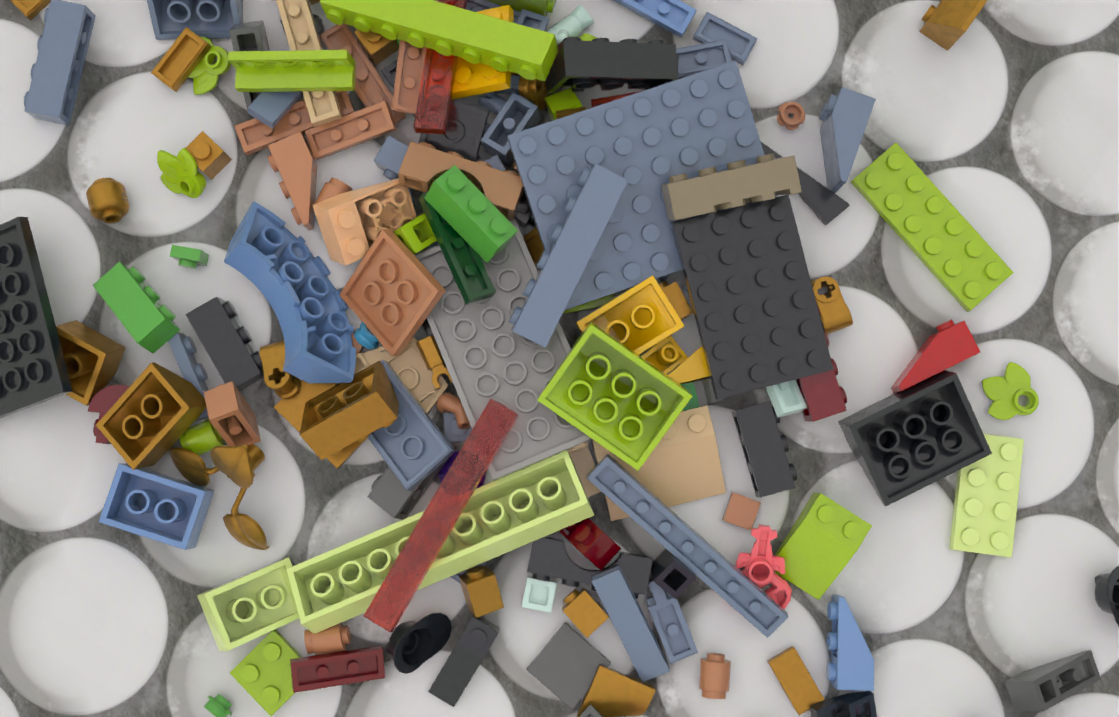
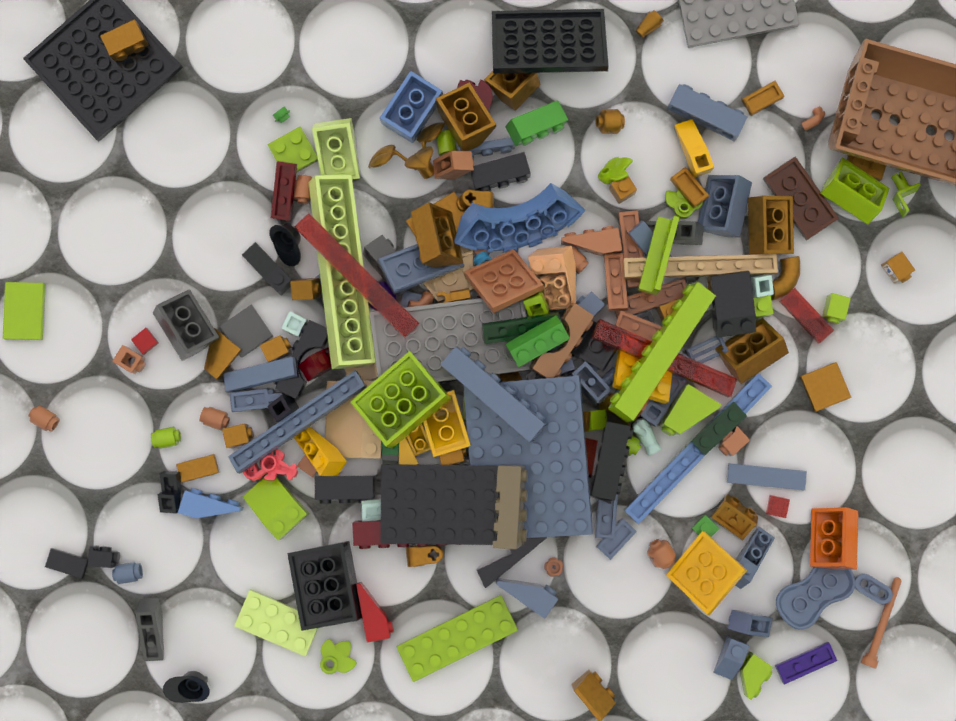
camera: 115 degrees right, 0 degrees up
bright green plate [170,245,209,269] -> none
none -> pearl gold brick [222,423,254,448]
none -> yellow slope [294,427,347,476]
none -> yellow slope [674,119,714,178]

